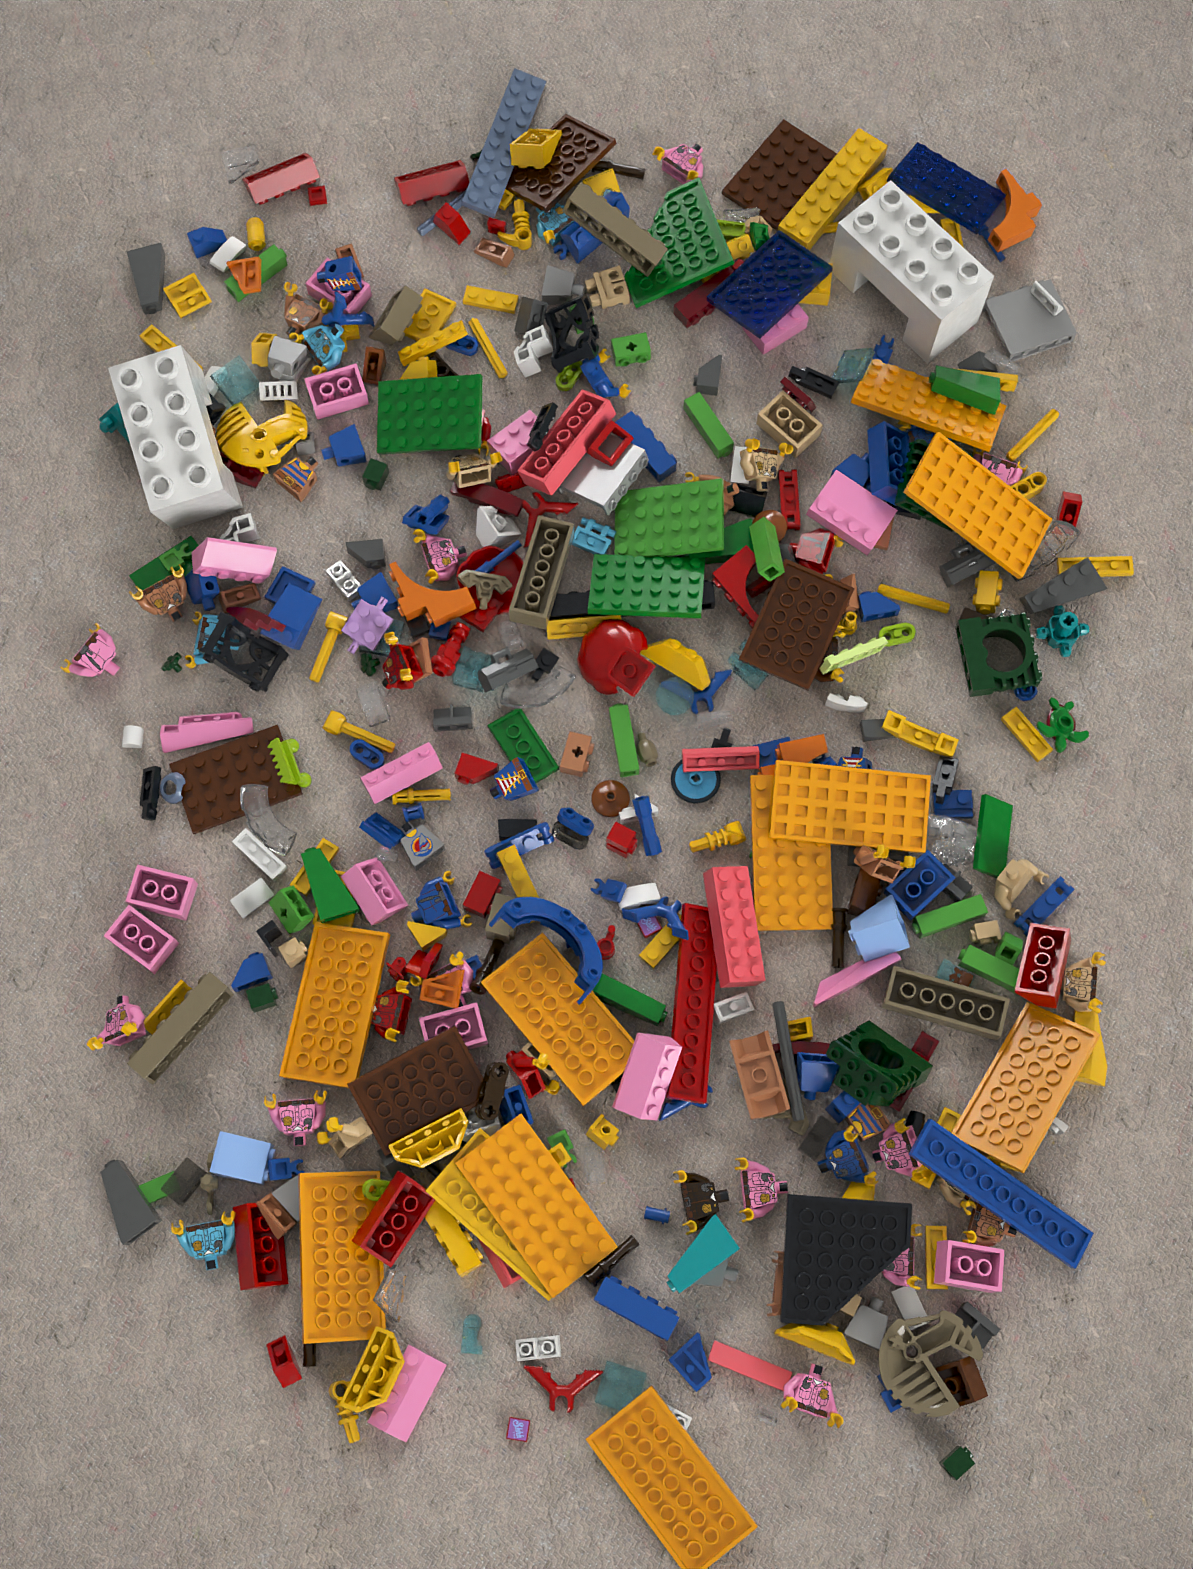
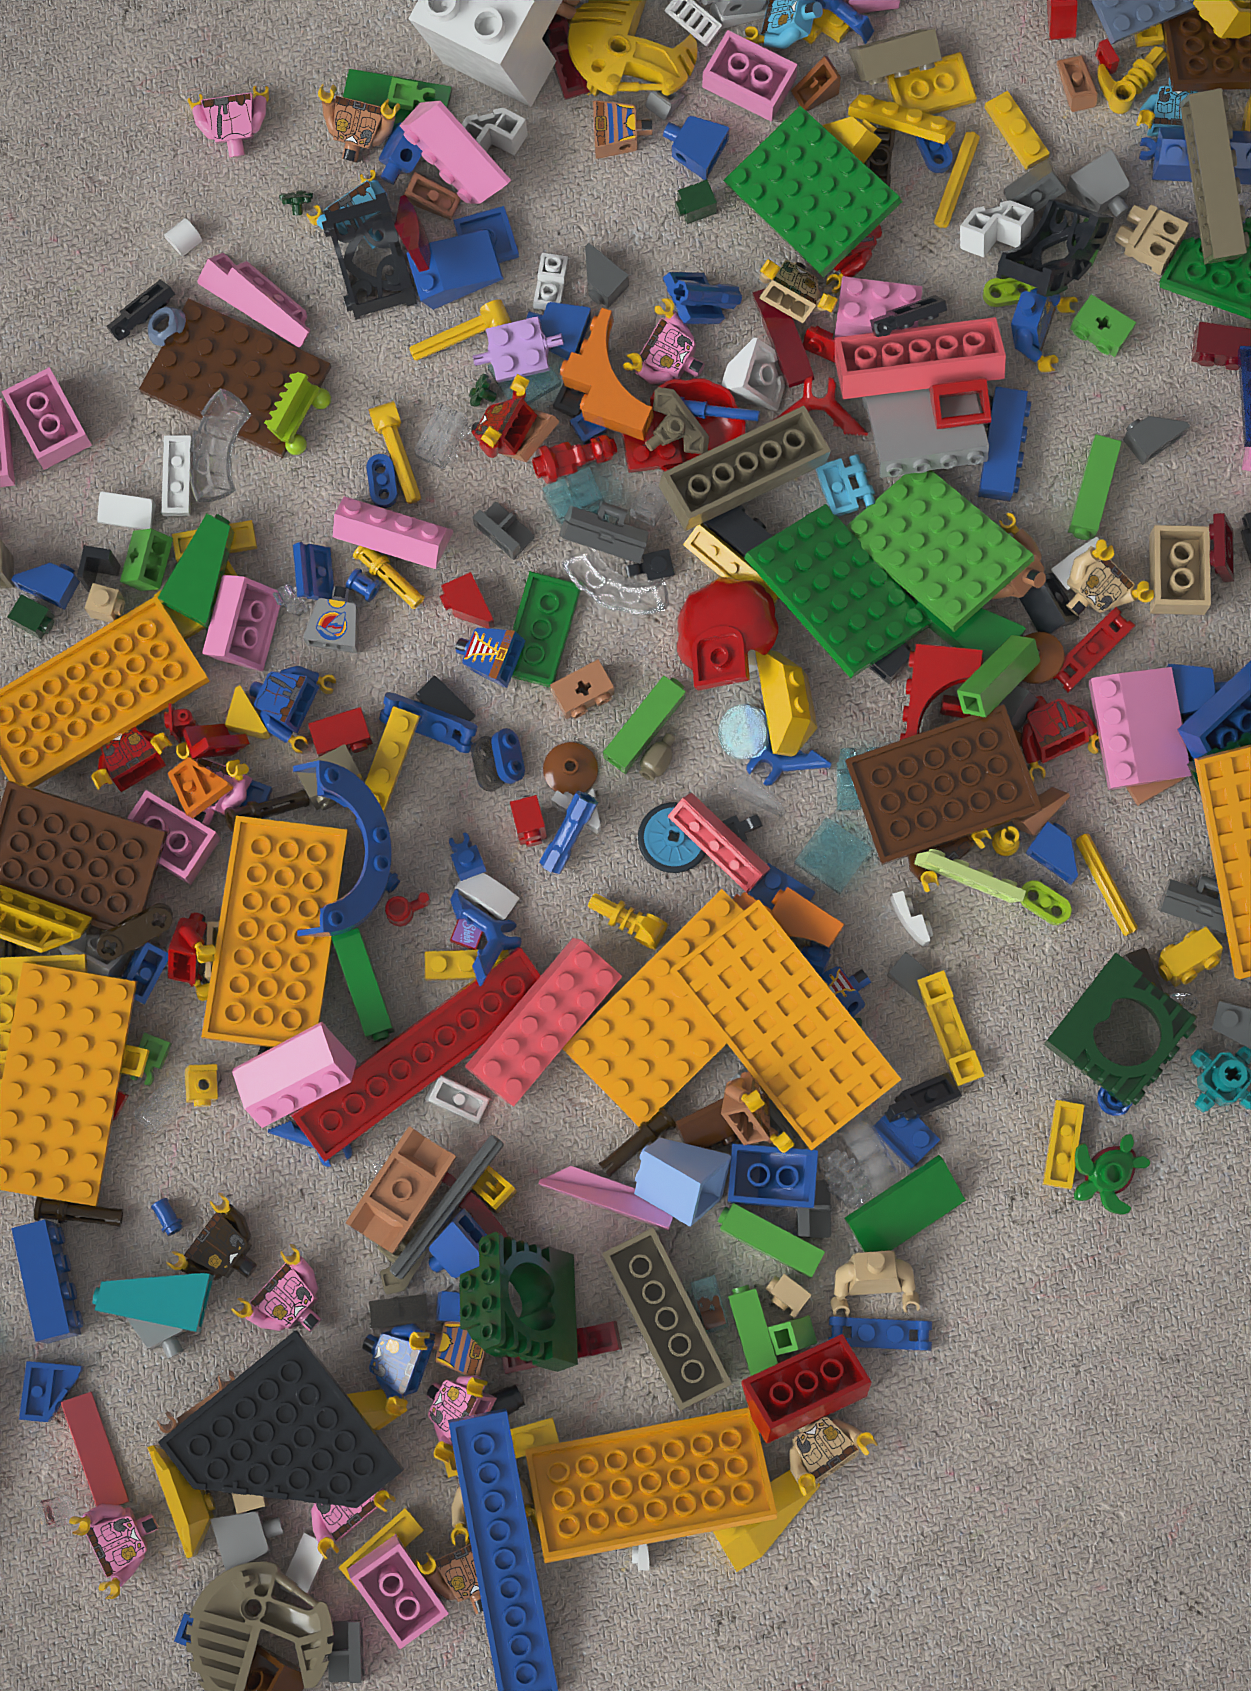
camera: 50 degrees right, 5 degrees up
none -> clear light blue plate [794,817,872,895]

